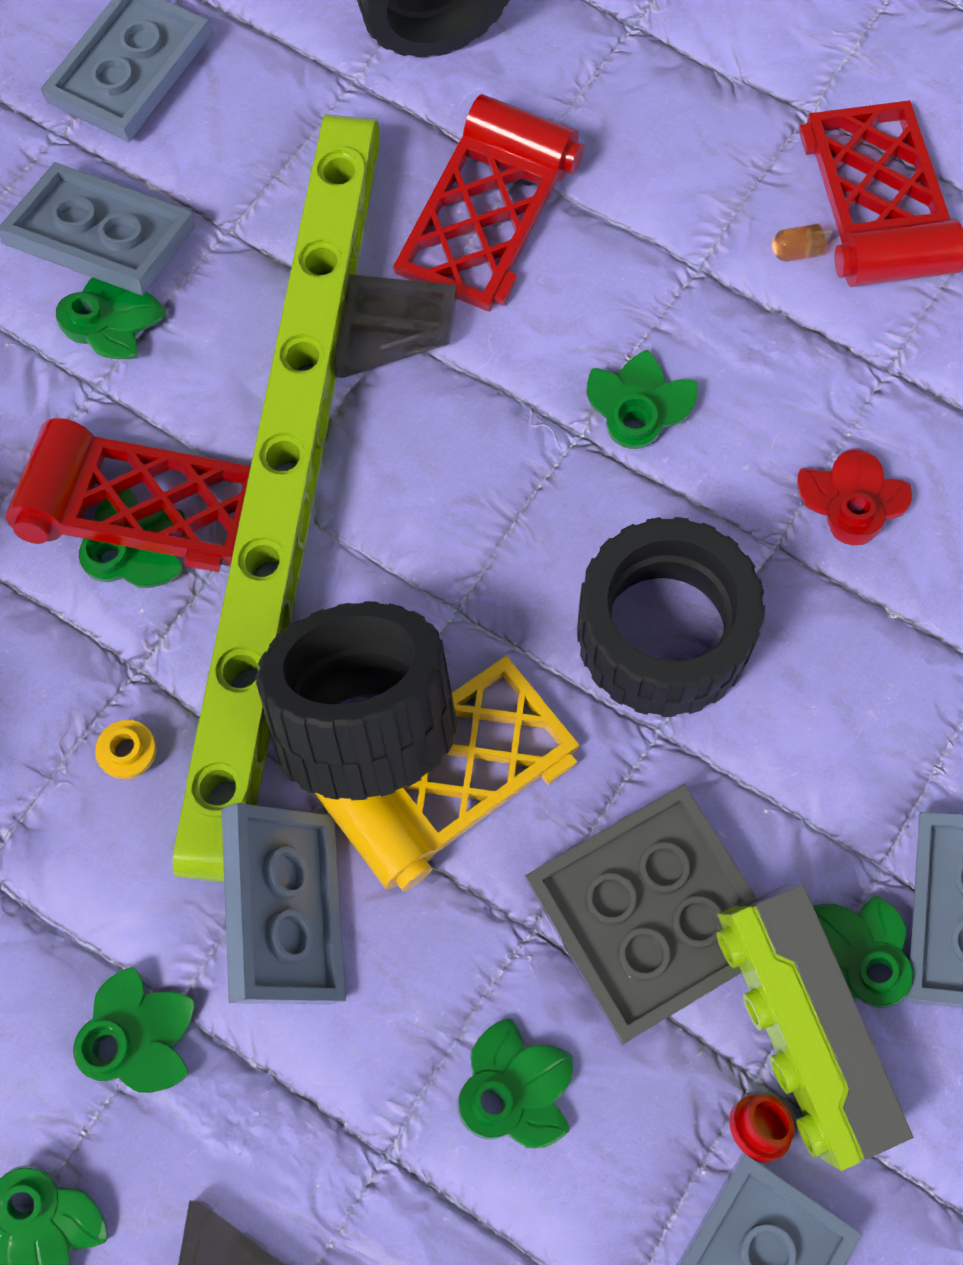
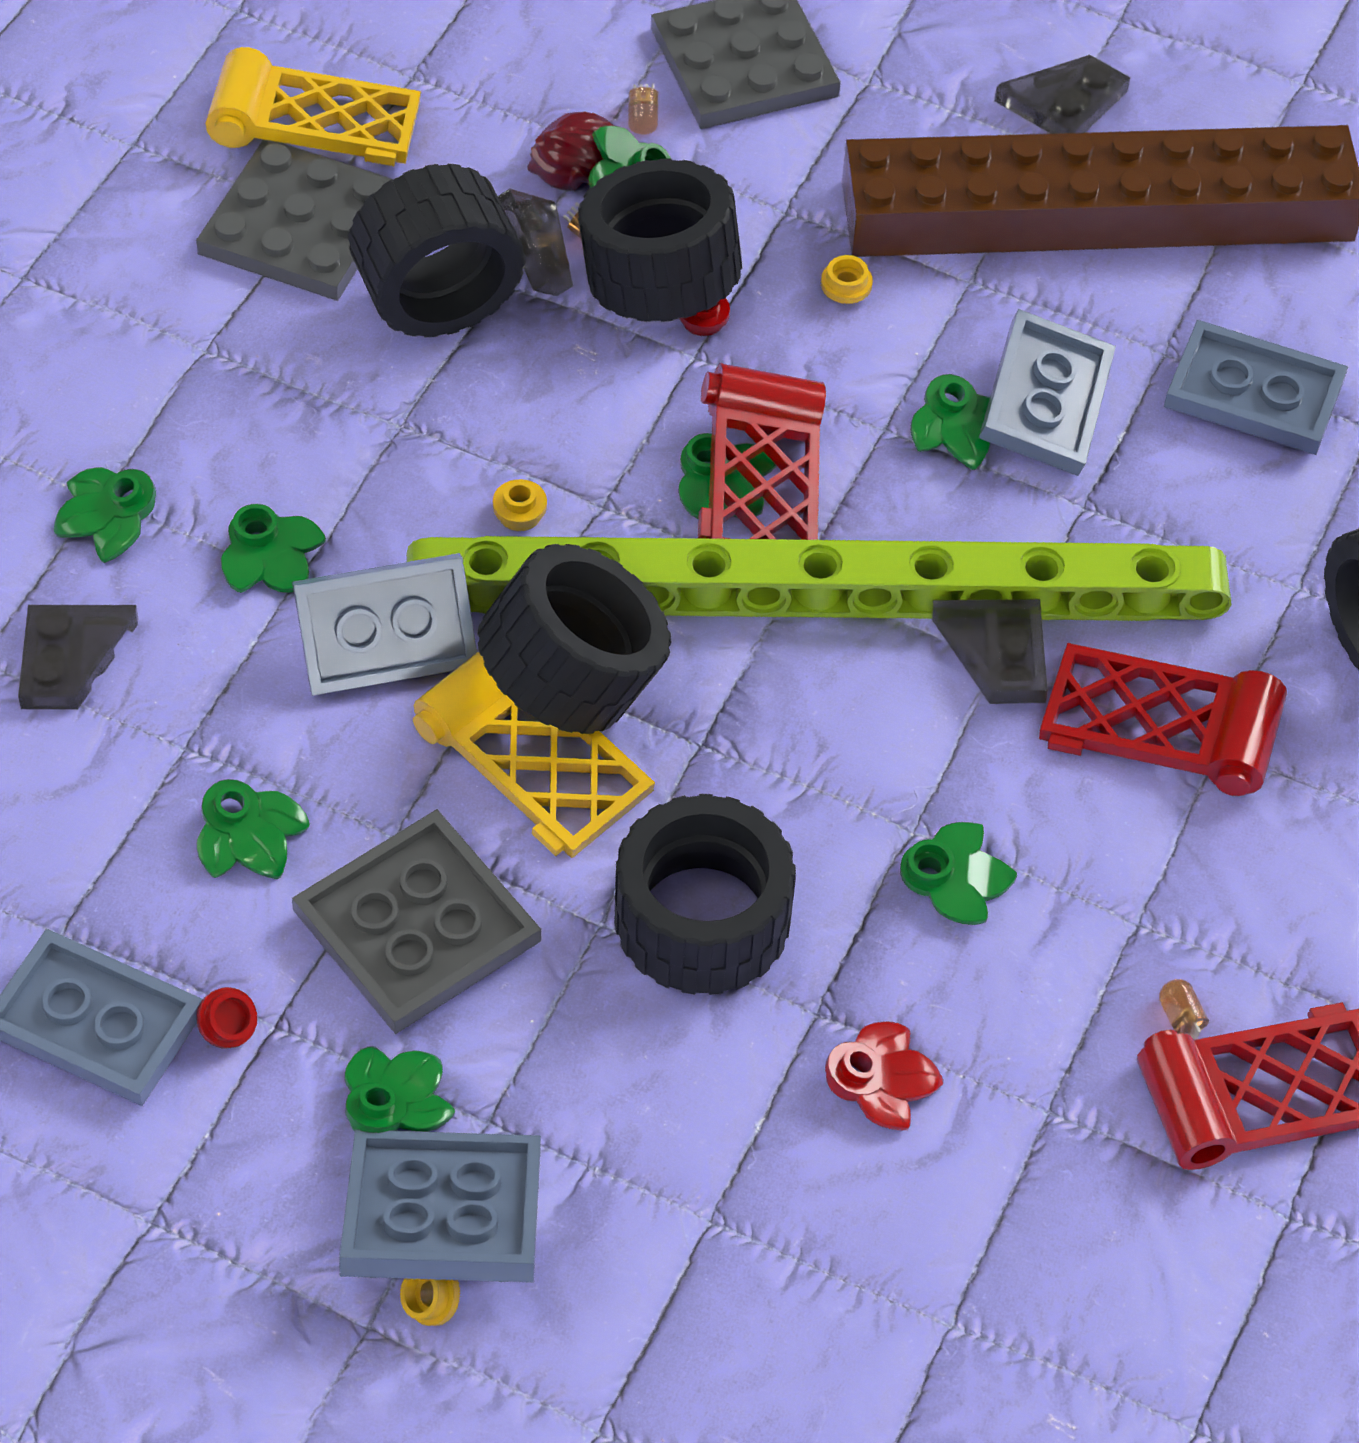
camera: 75 degrees right, 15 degrees down
piece [716,884,914,1171] -> none

